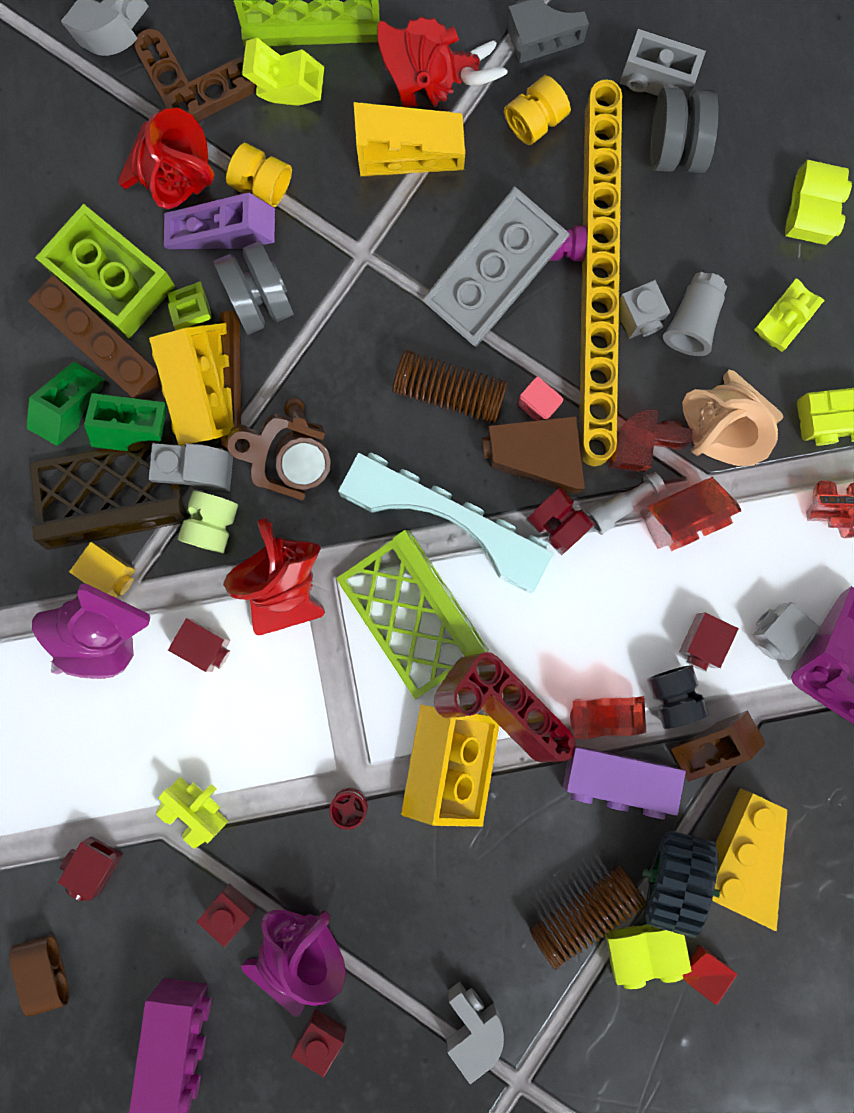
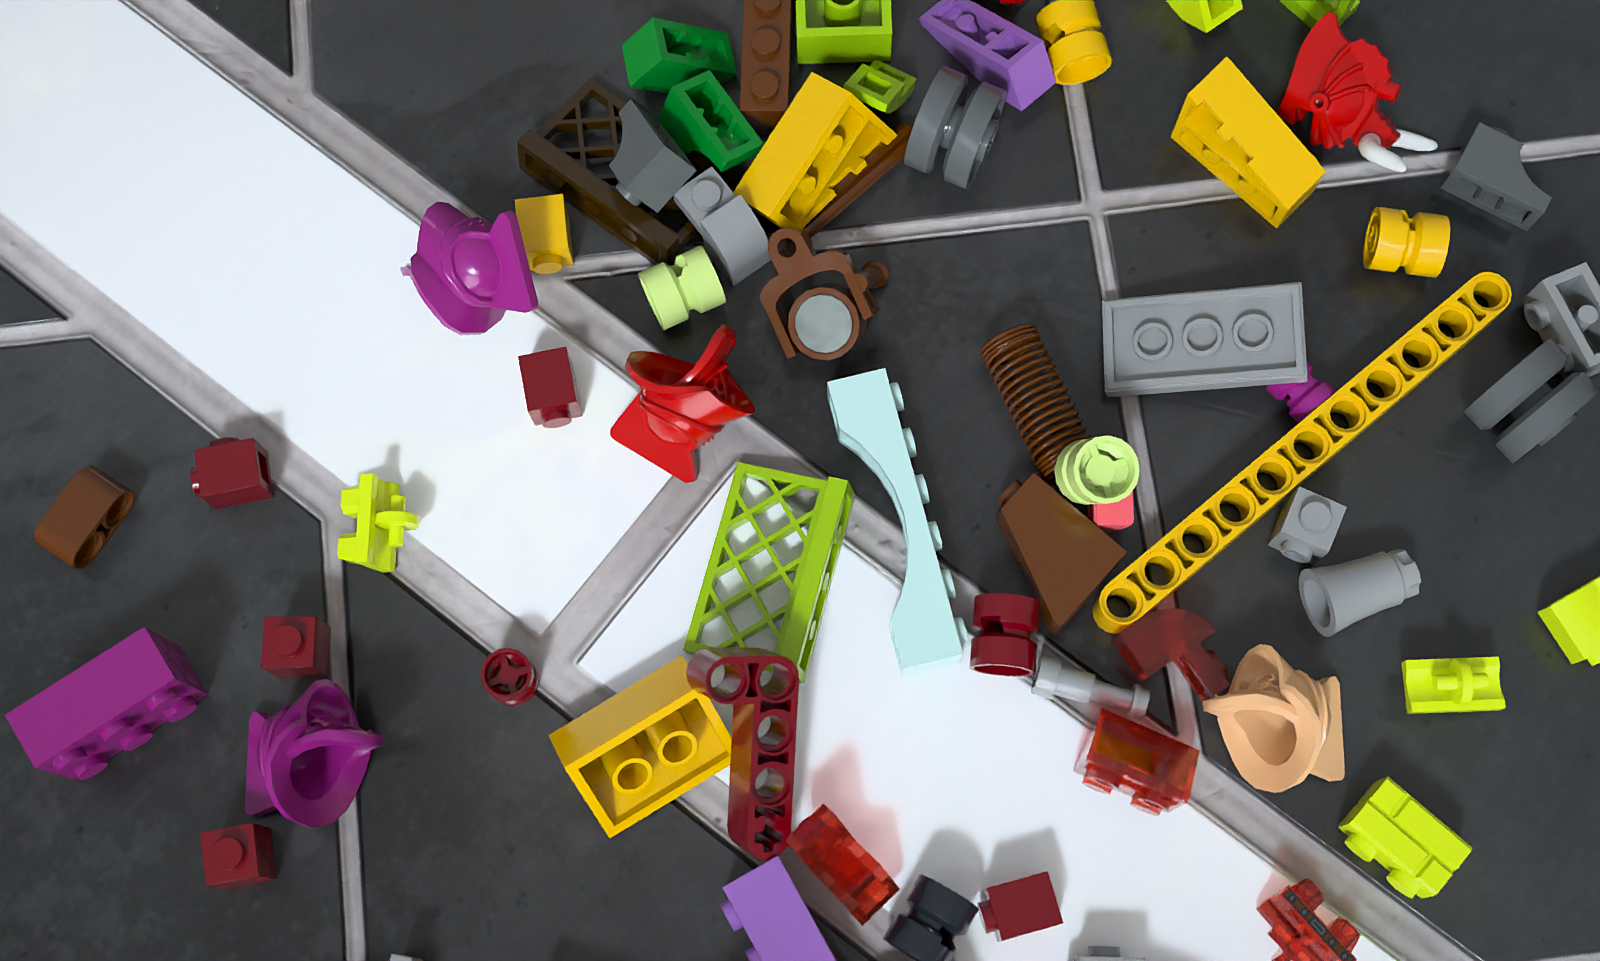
camera: 55 degrees right, 10 degrees down
none -> dark grey arch [609,99,697,213]
none -> yellowish green wheel [1054,435,1140,505]

